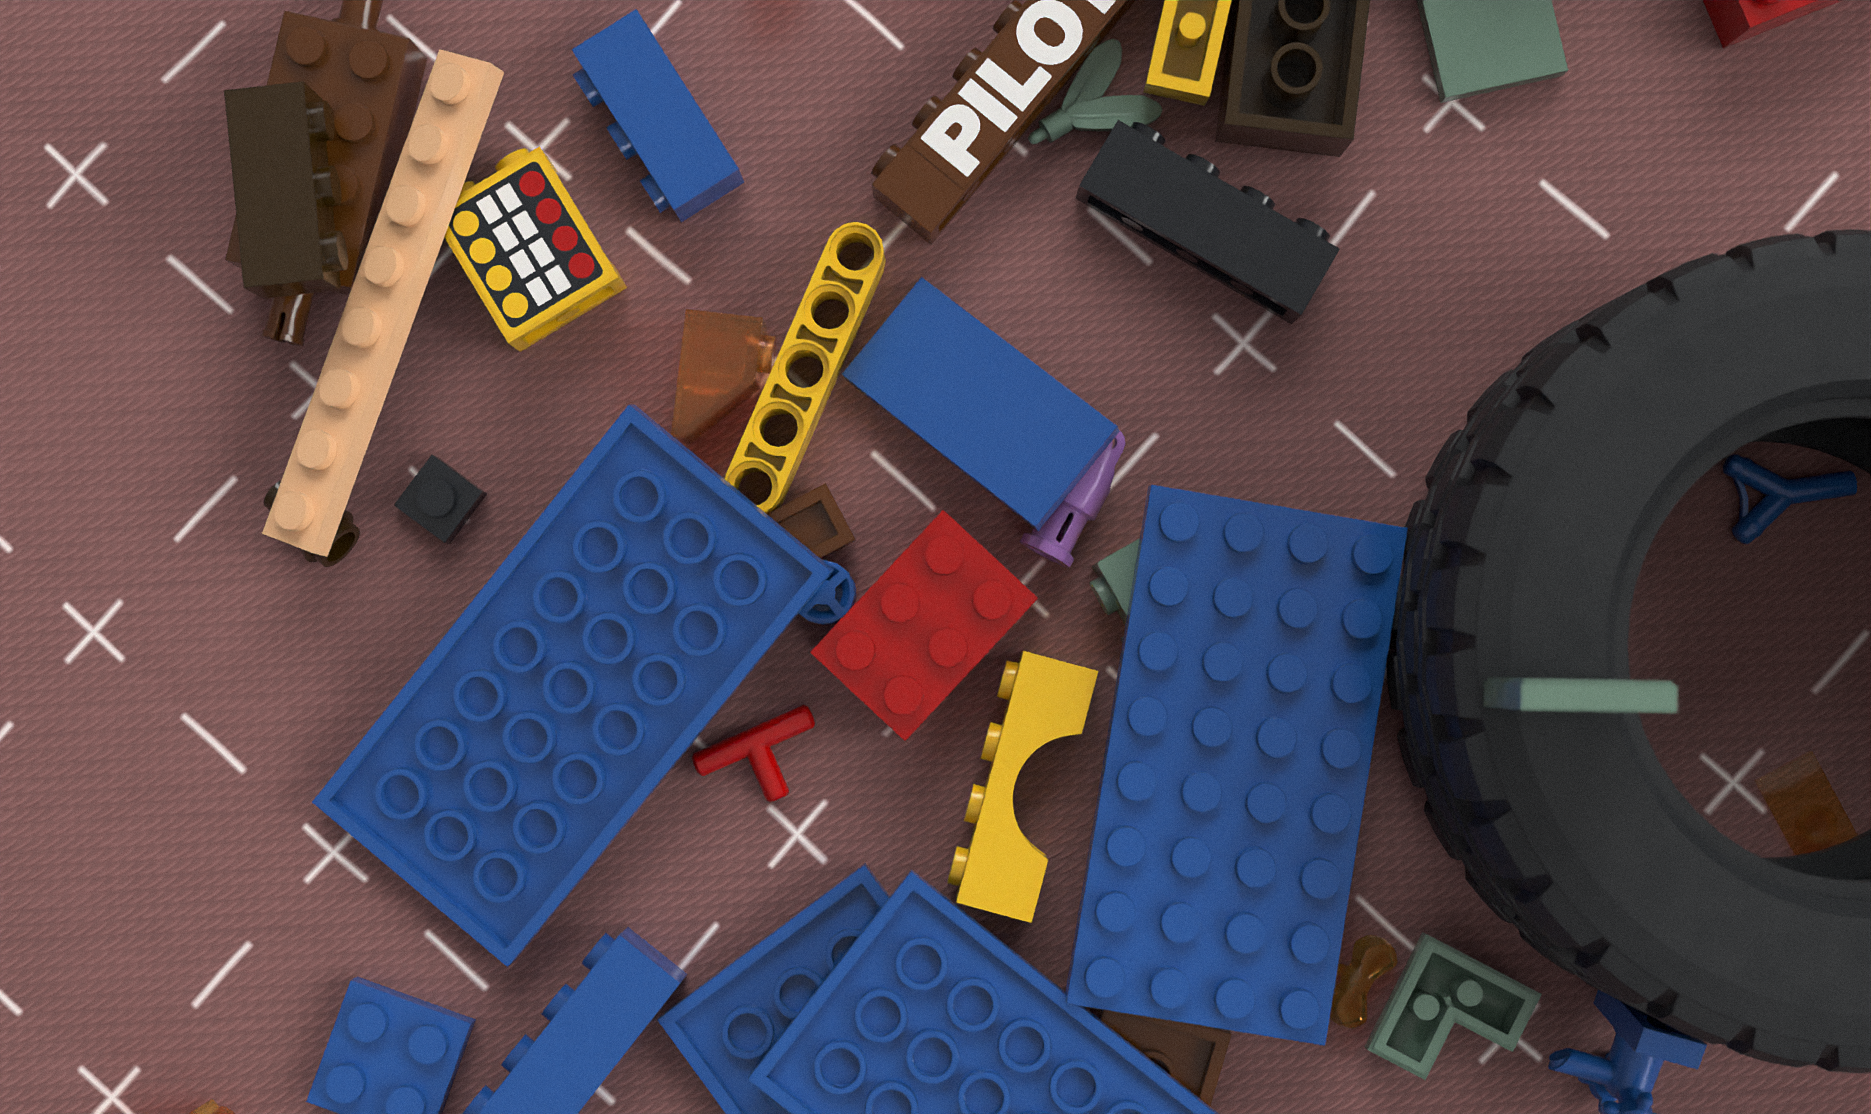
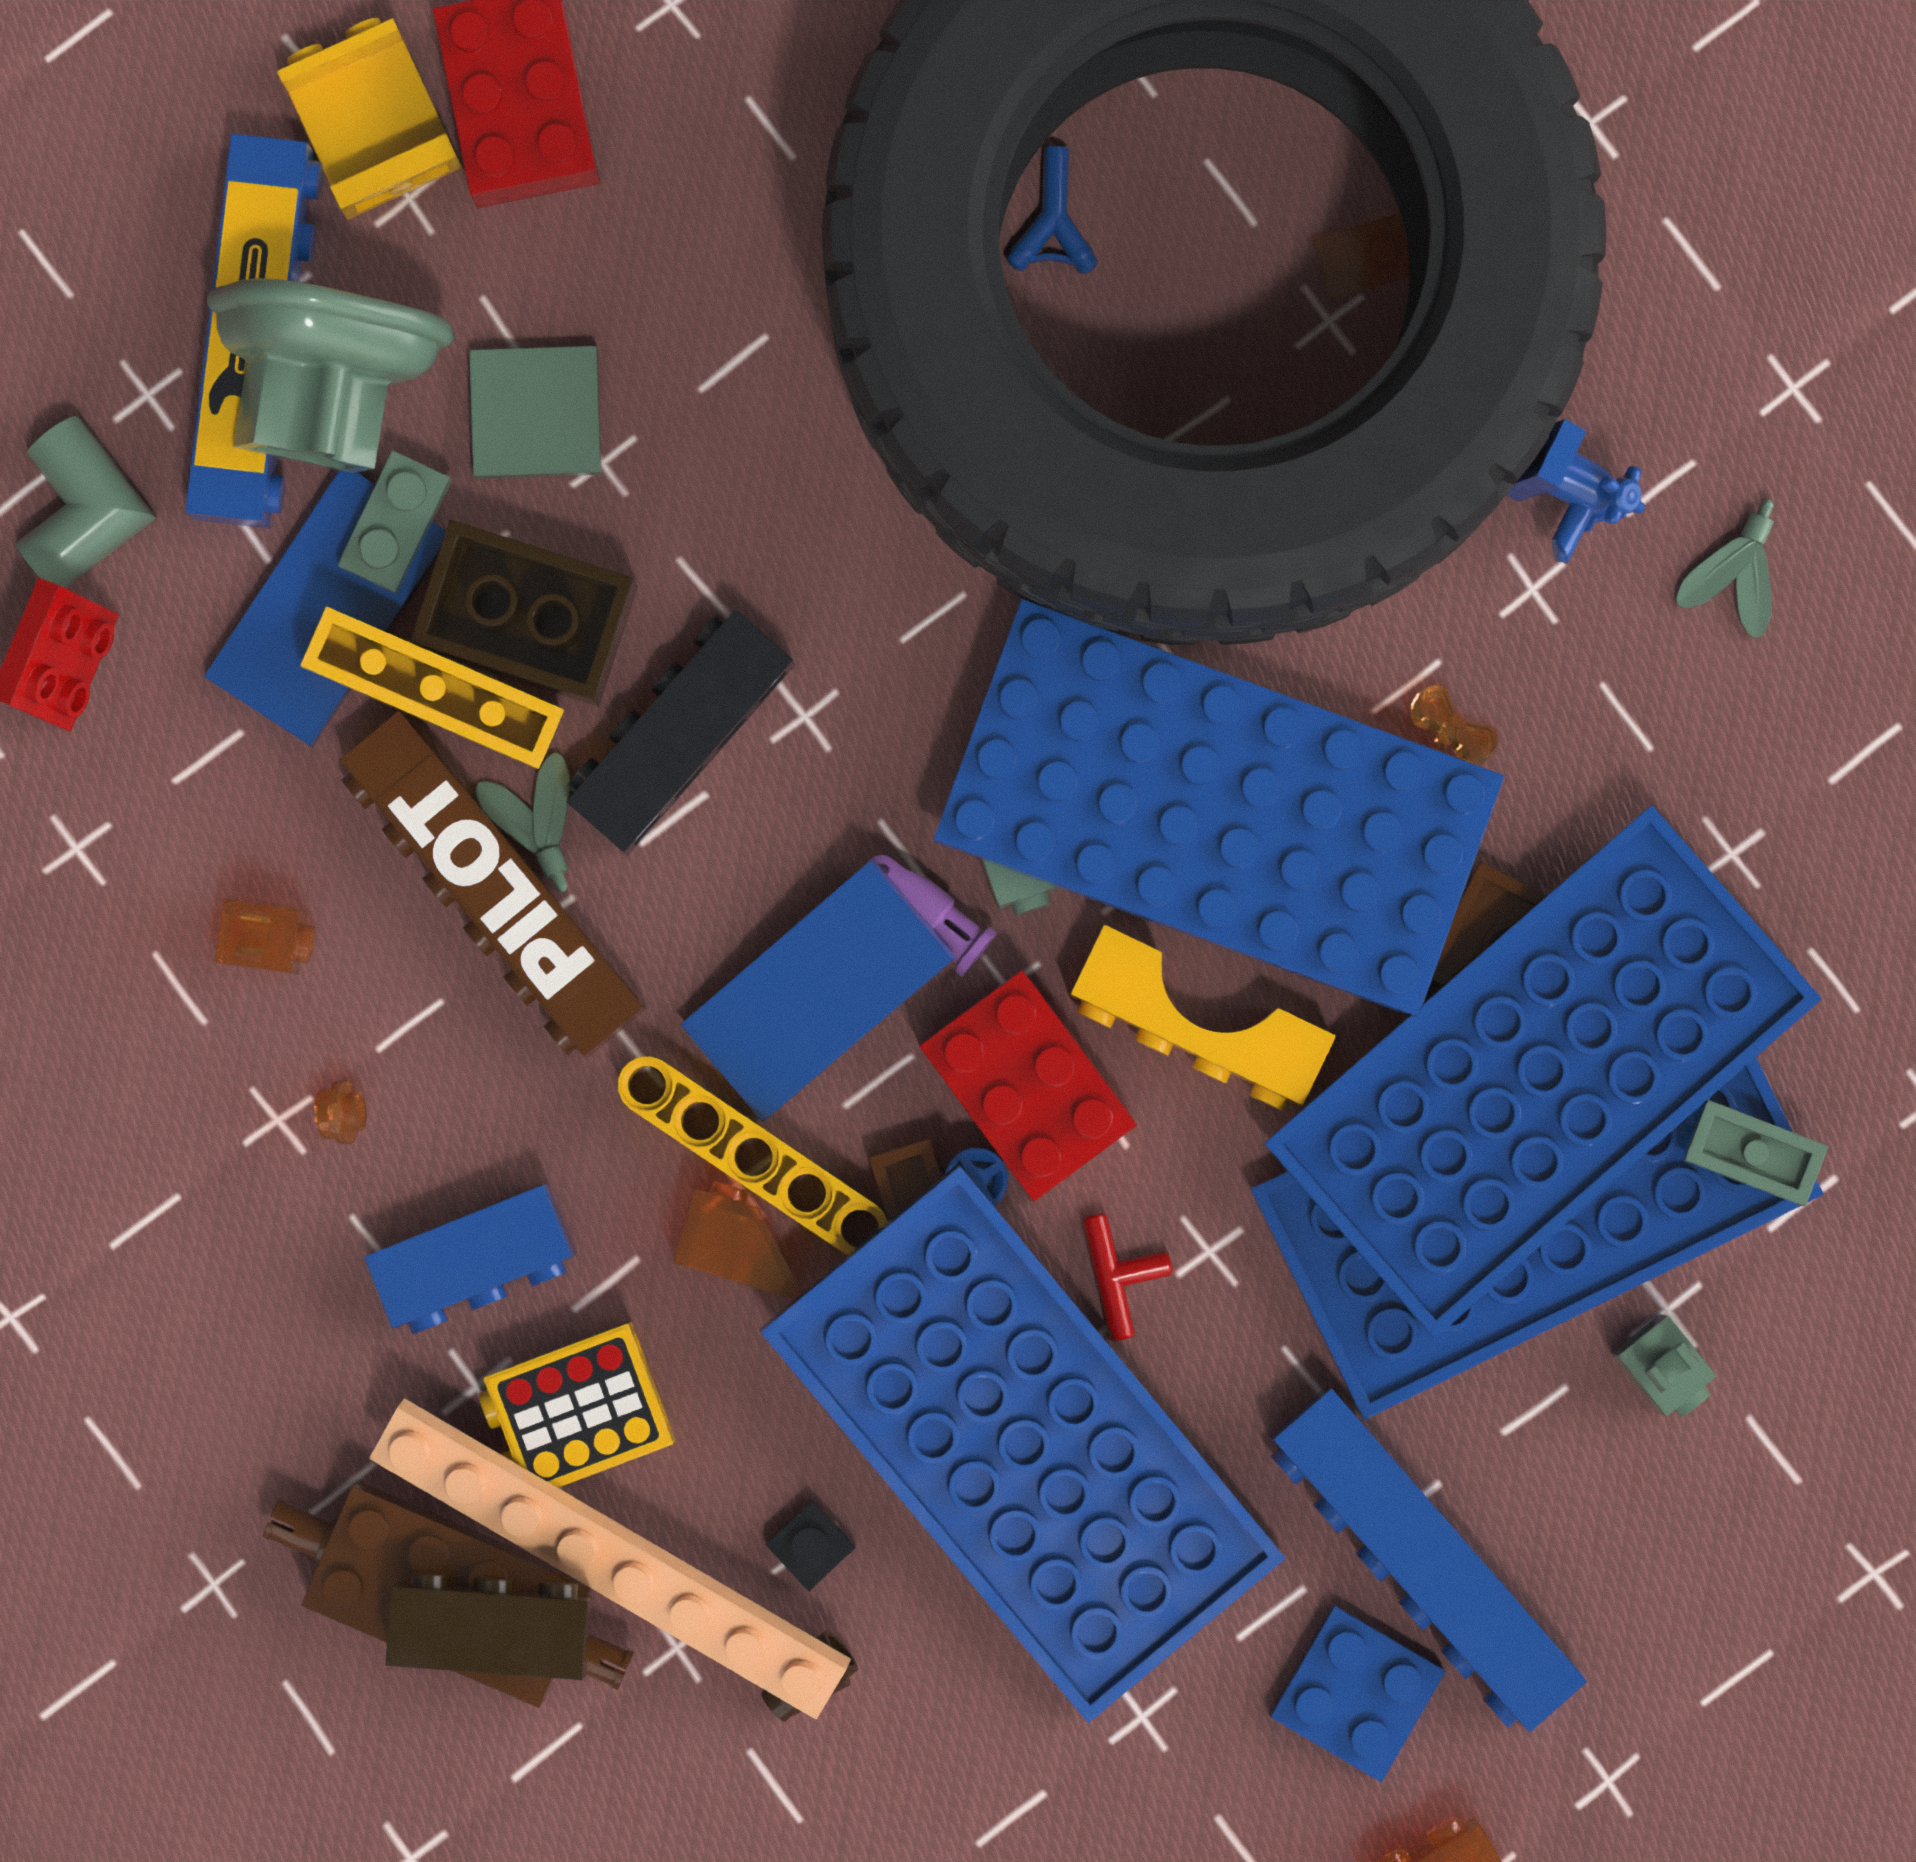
camera: 85 degrees left, 0 degrees up
sand green brick [1364,932,1542,1080] -> none
sand green tile [1483,678,1677,713] -> none

